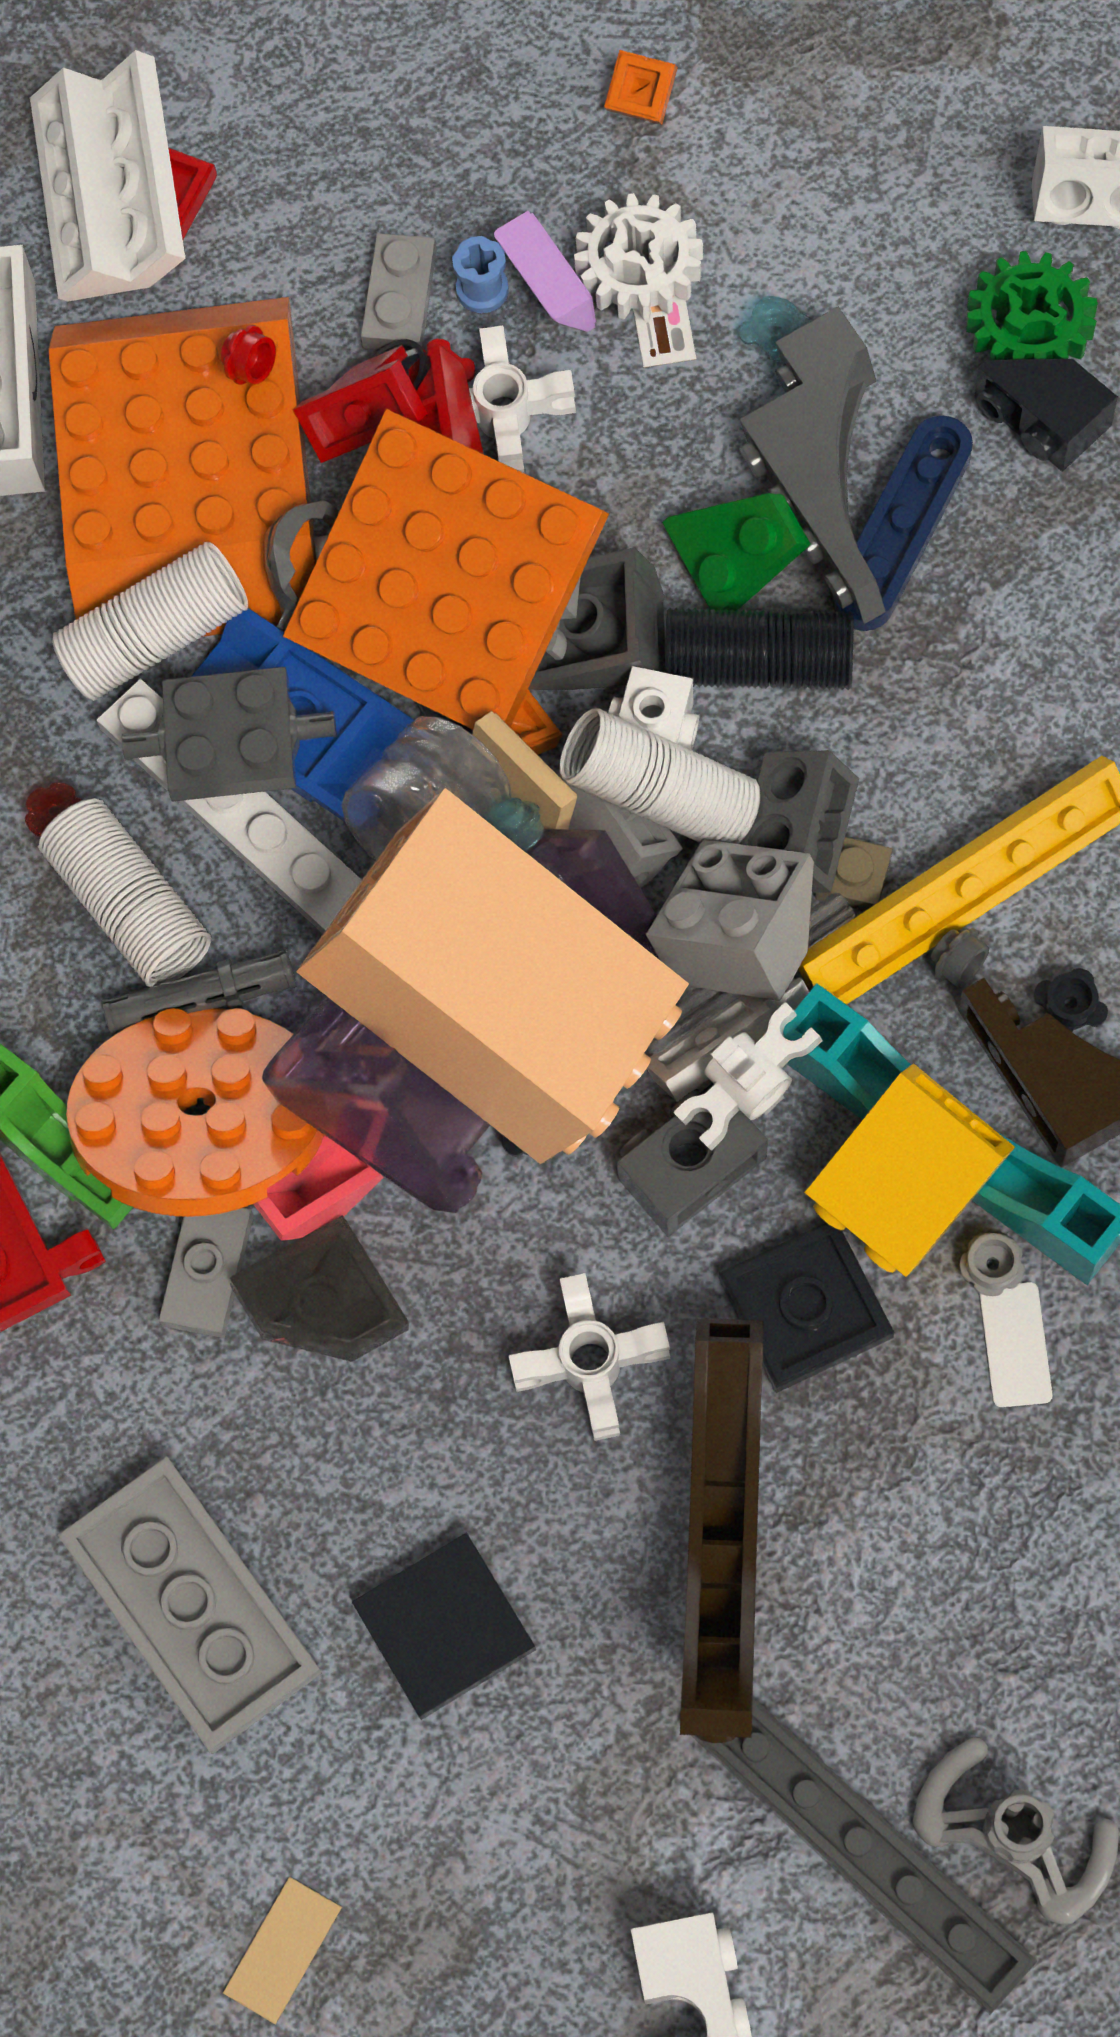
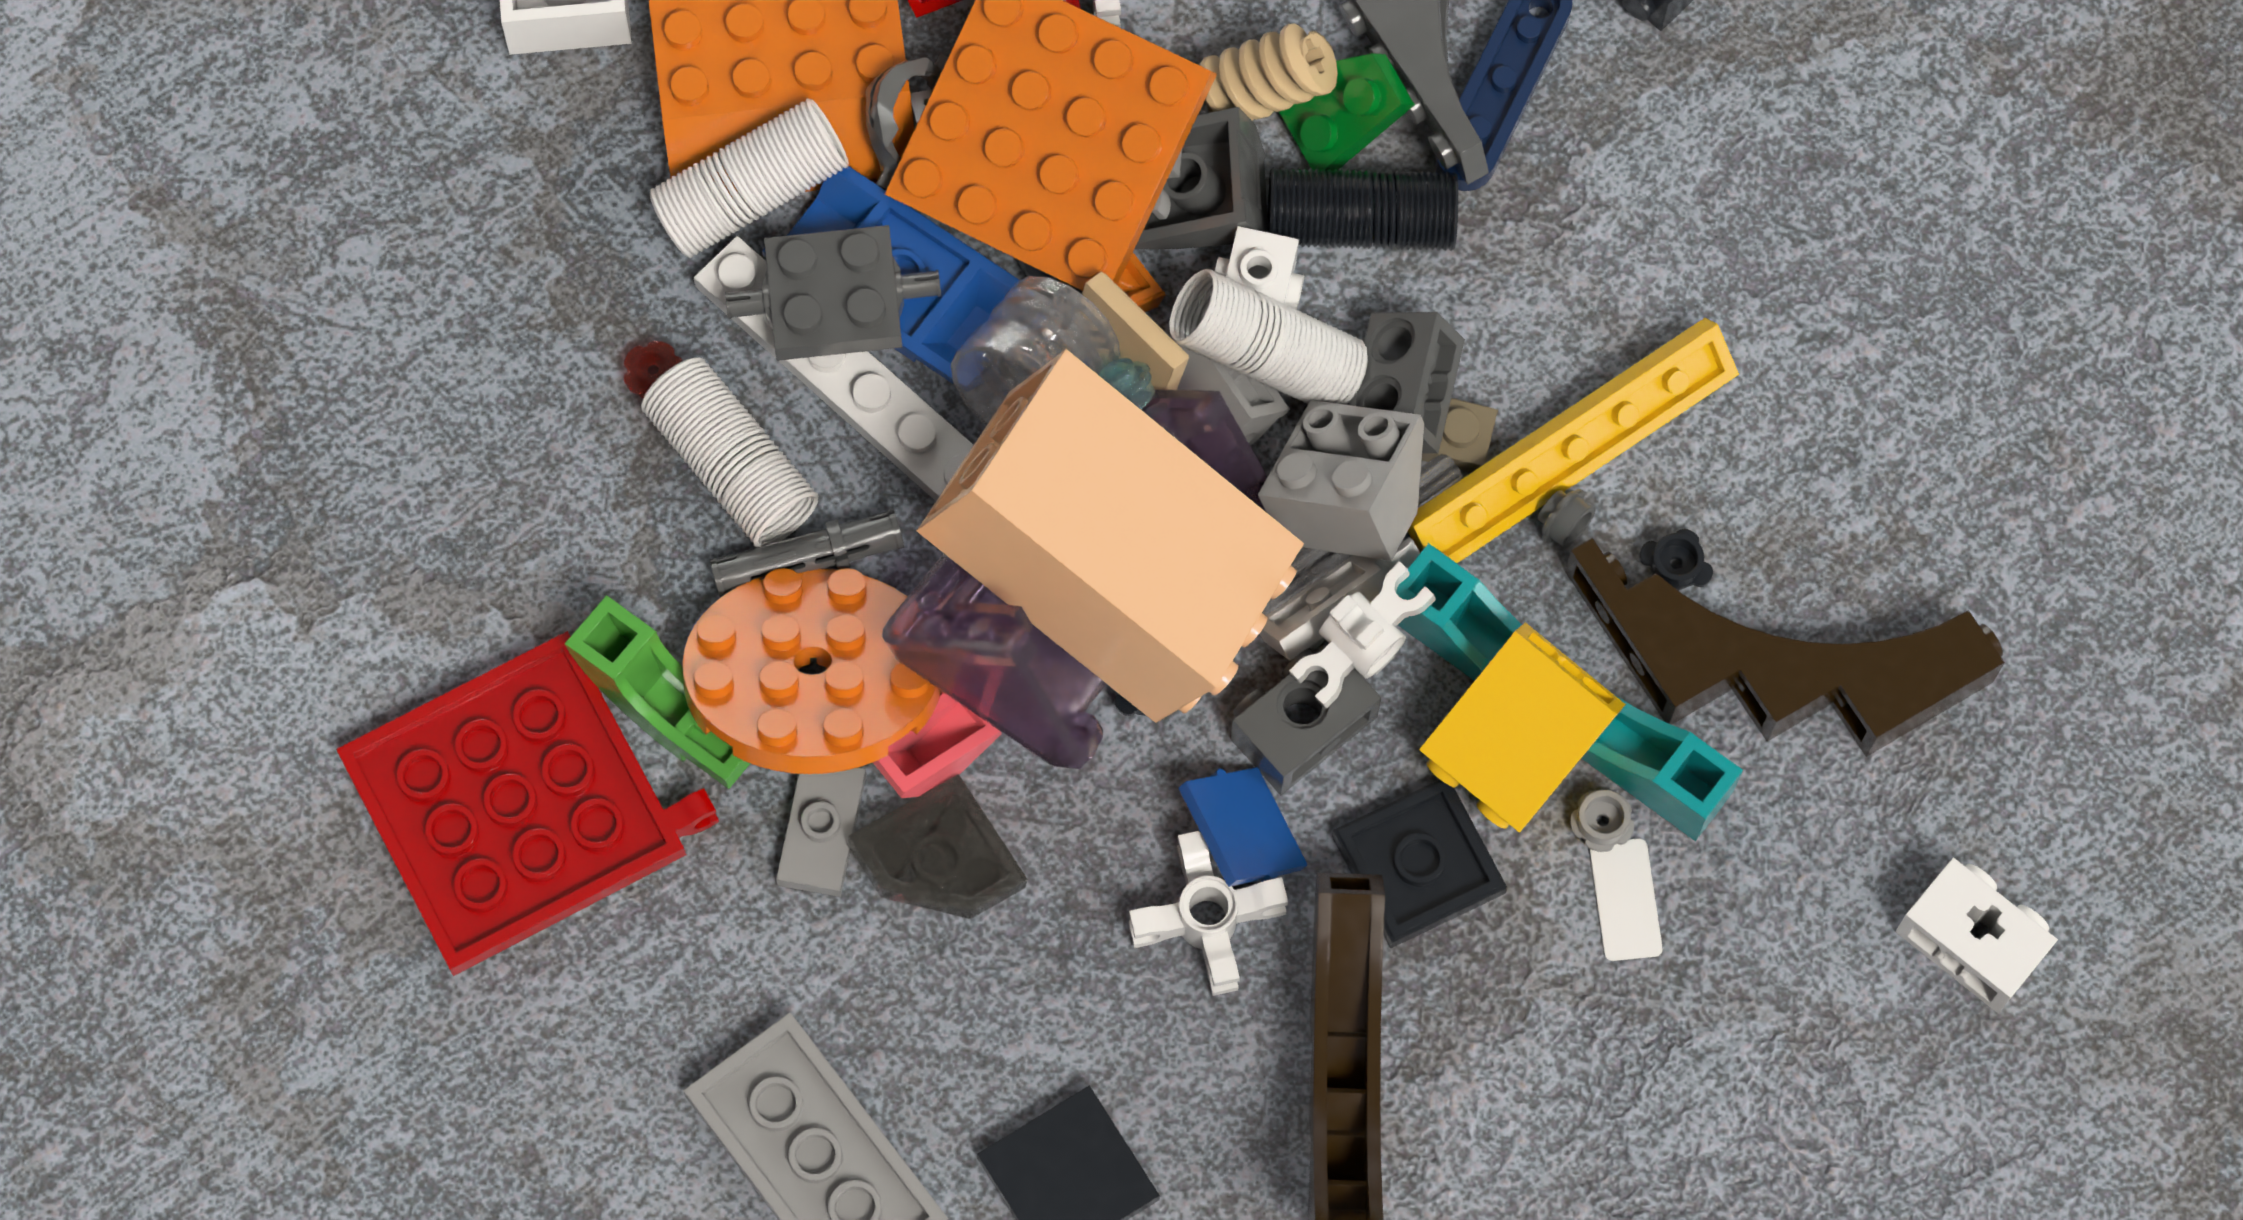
camera: 10 degrees left, 0 degrees up
none -> blue piece [1178,767,1308,887]
none -> tan piece [1200,23,1338,121]

